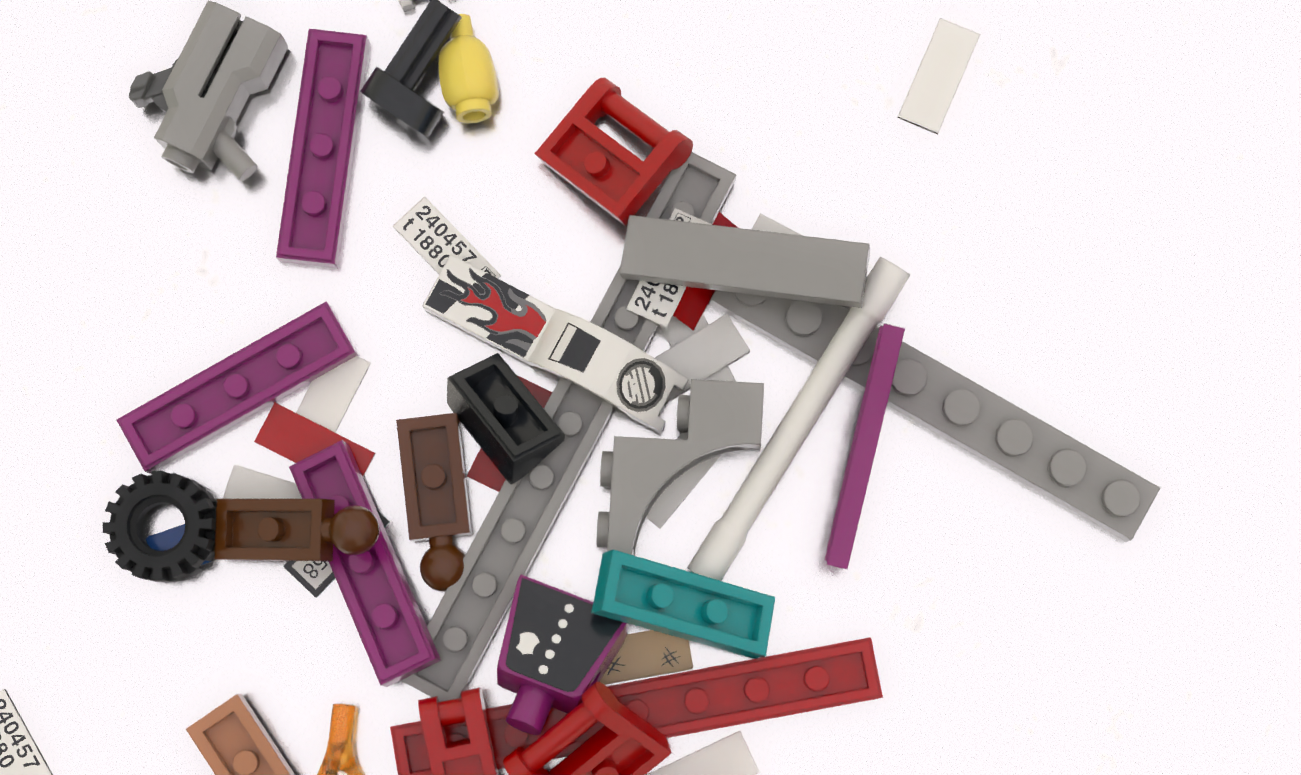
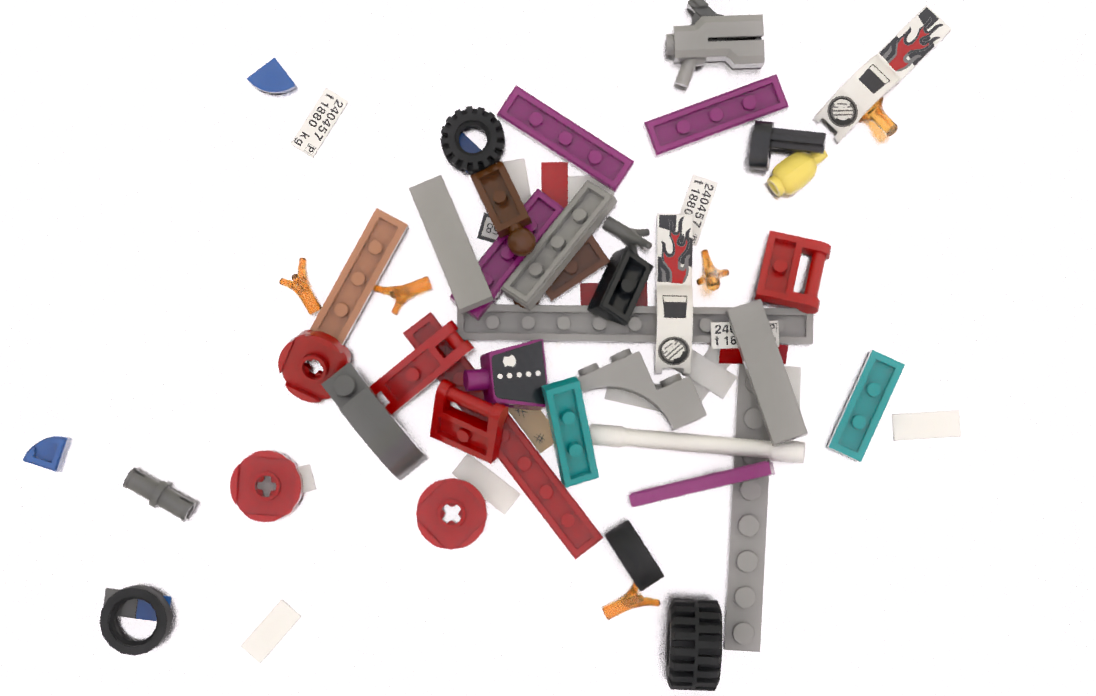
camera: 60 degrees right, 5 degrees up
none -> light grey tile [409,175,494,314]
none -> light grey tile [501,180,617,311]
none -> dark grey bar [602,216,652,256]
none -> clear orange bar [602,582,660,620]
none -> black tyre [605,520,664,591]
none -> black tyre [666,598,722,691]
none -> clear orange bar [697,249,729,291]
none -> teal plate [827,350,905,462]

